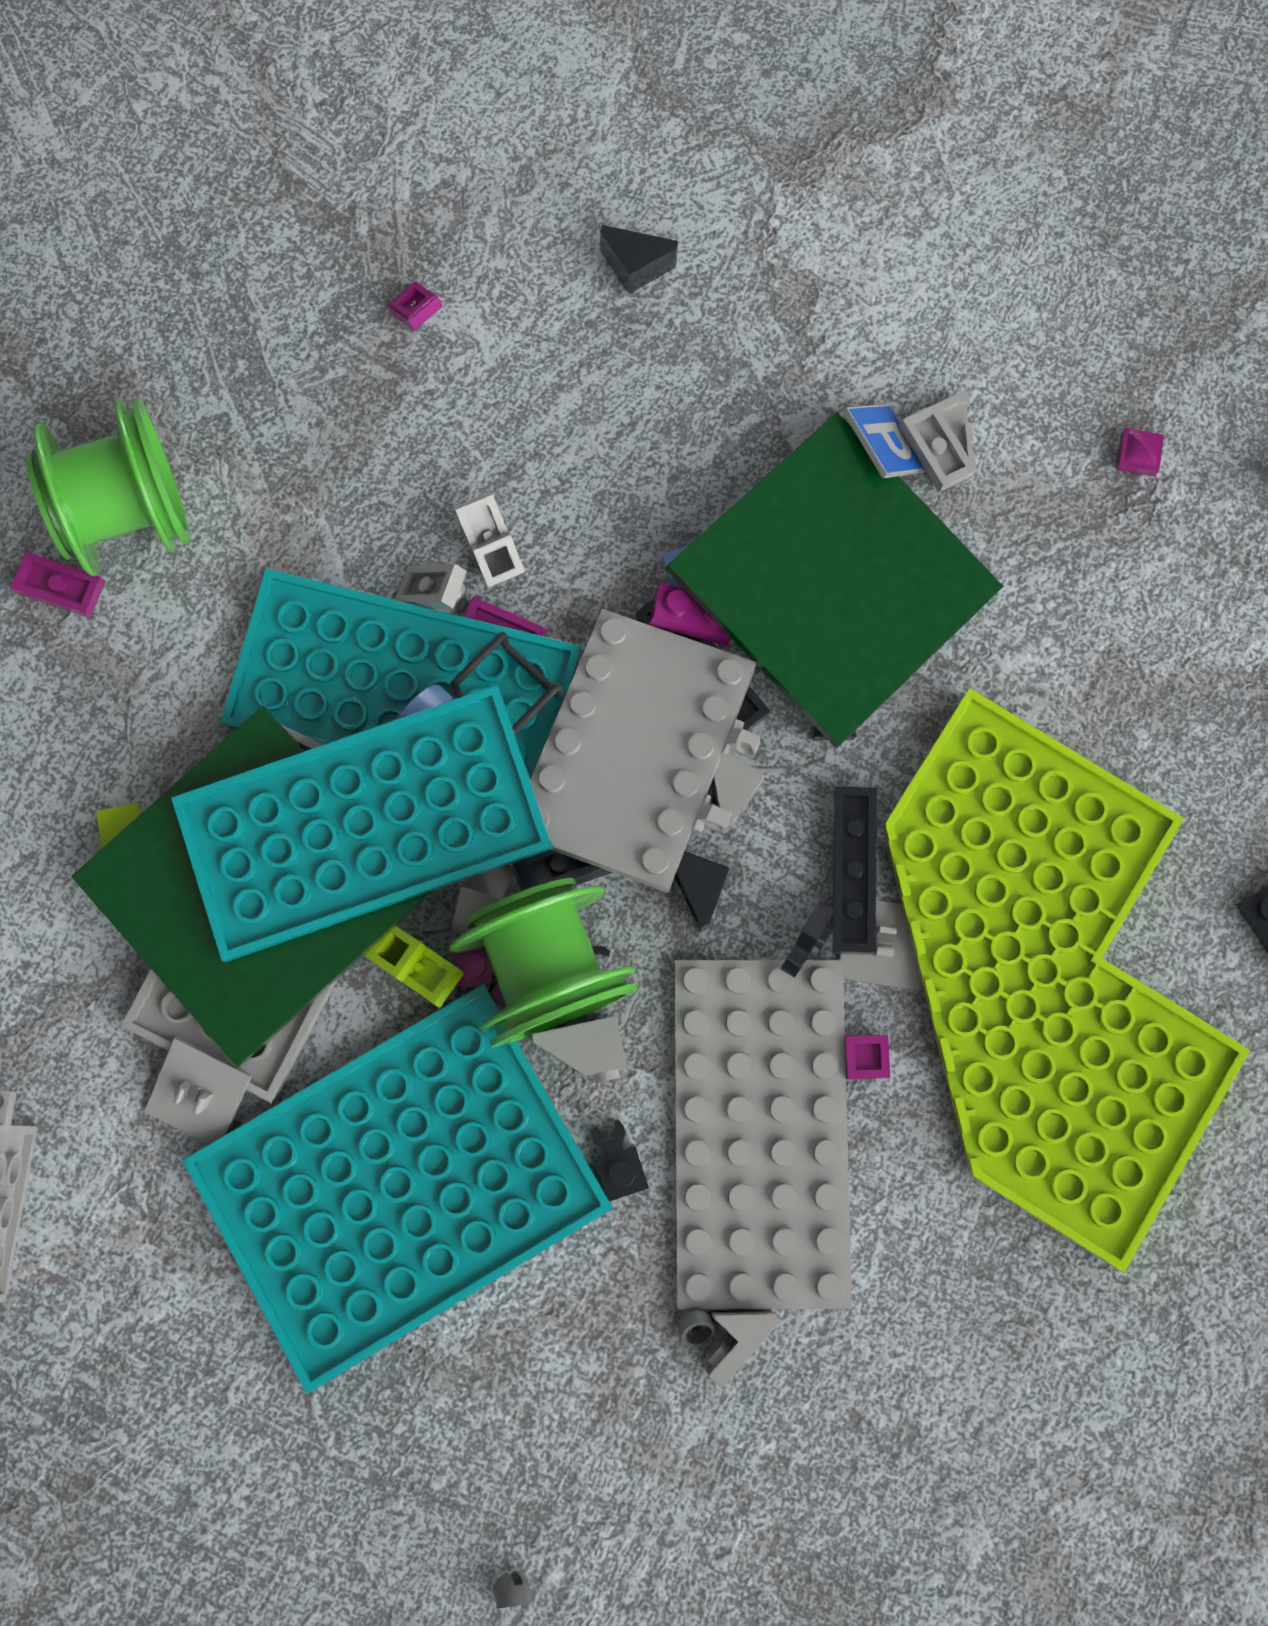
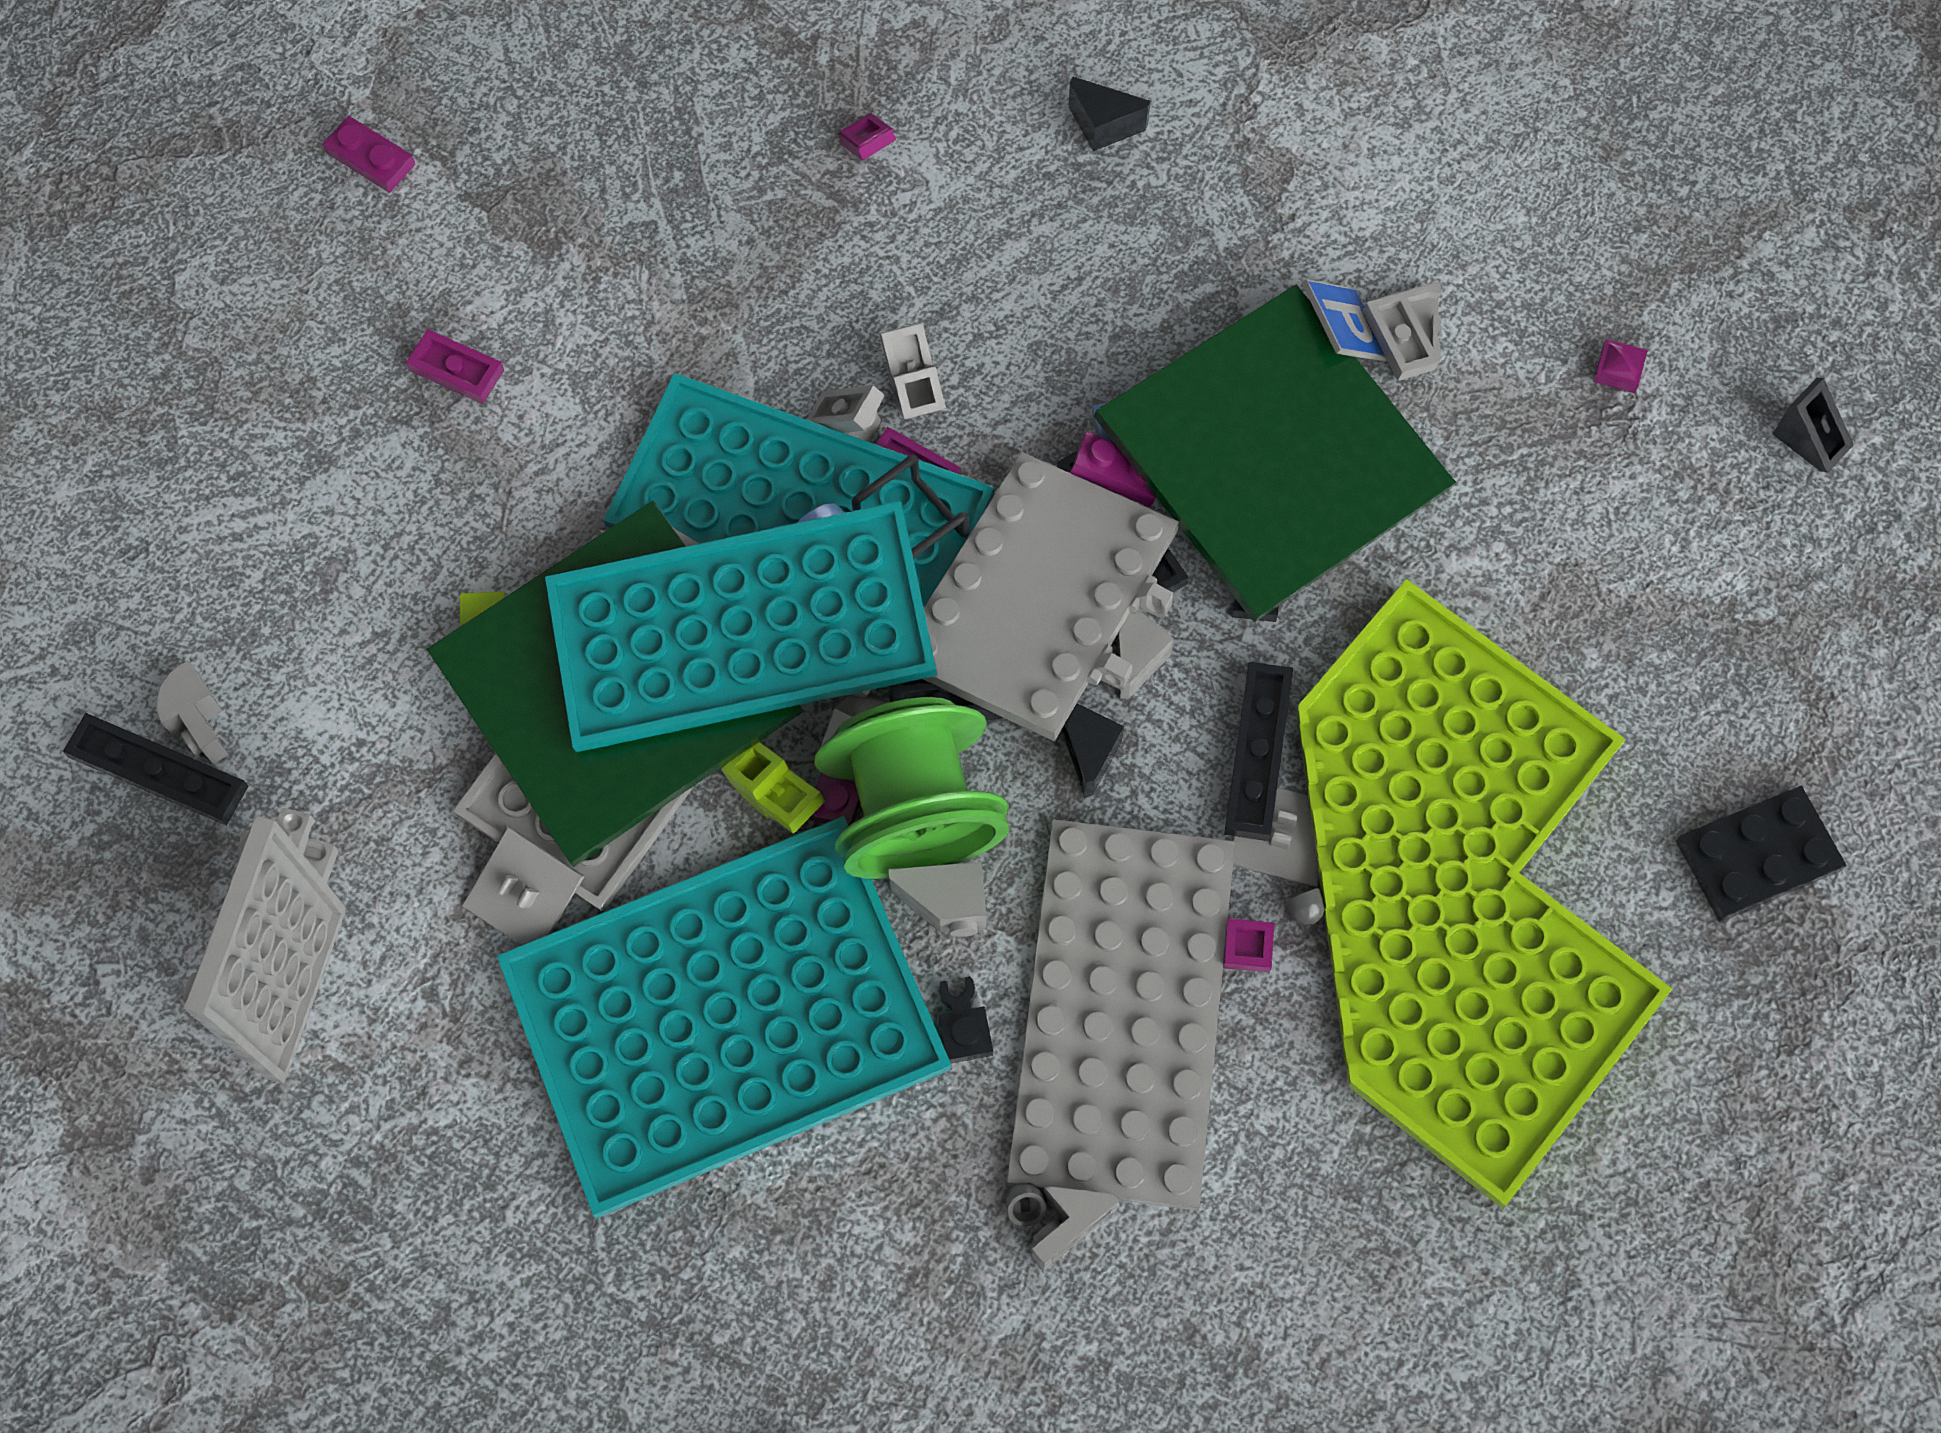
camera: 10 degrees right, 10 degrees down
bright green wheel [25,398,191,576] -> none
black plate [780,901,834,978] -> none
none -> dark grey hinge [1284,888,1325,926]

